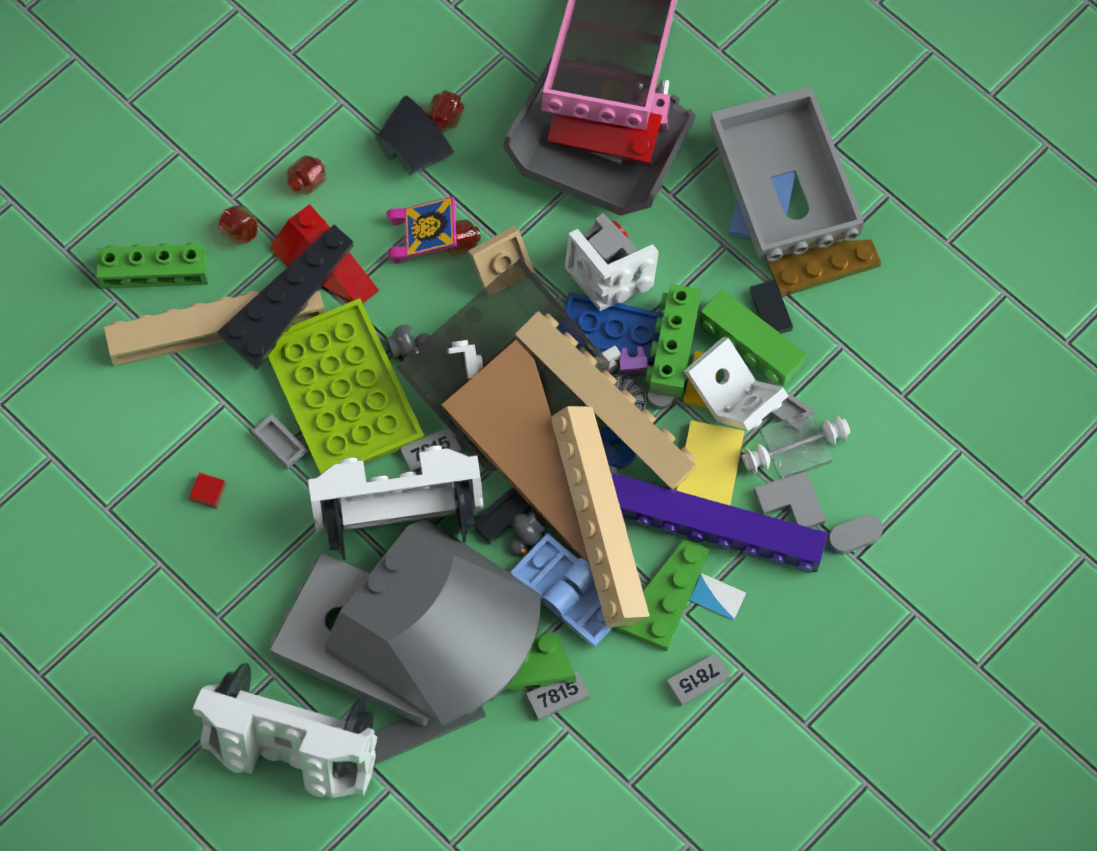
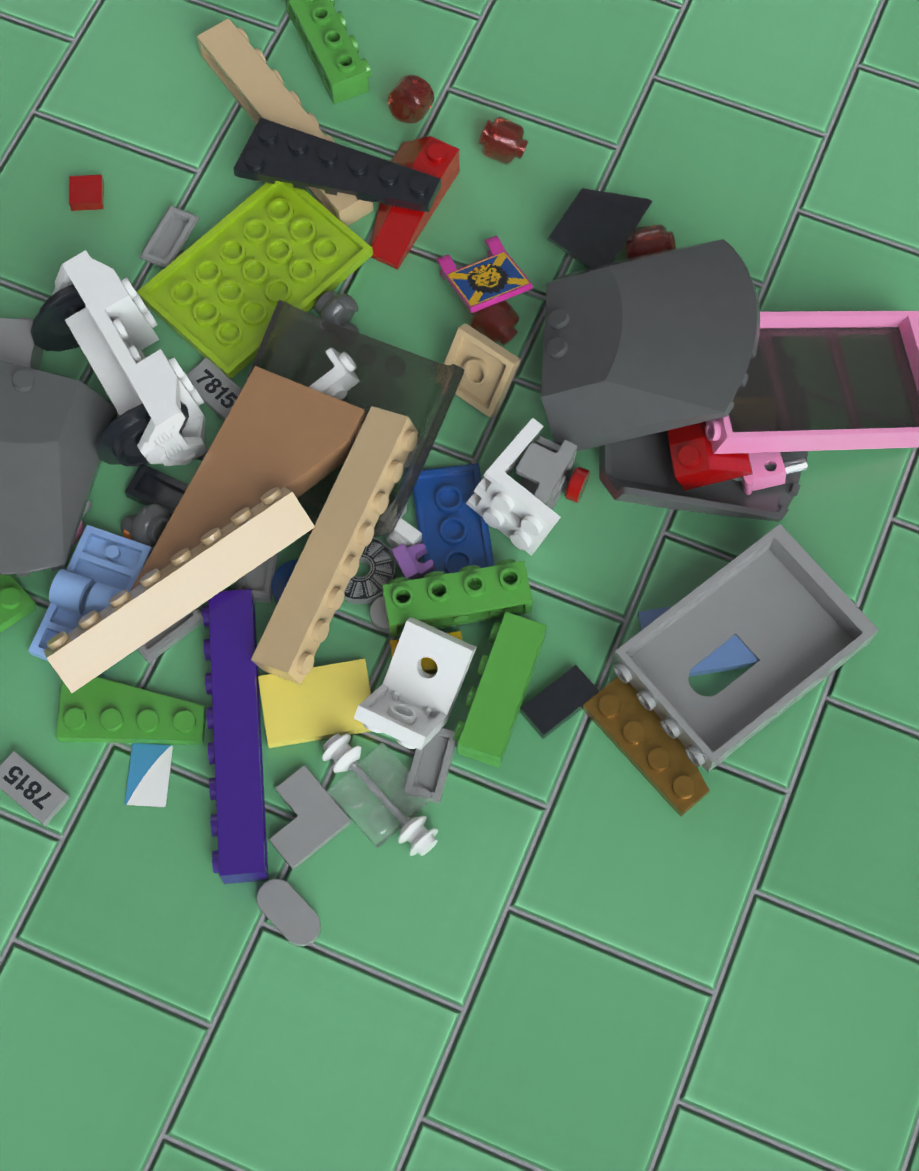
camera: 70 degrees right, 0 degrees up
none -> dark grey windscreen [541,239,760,452]

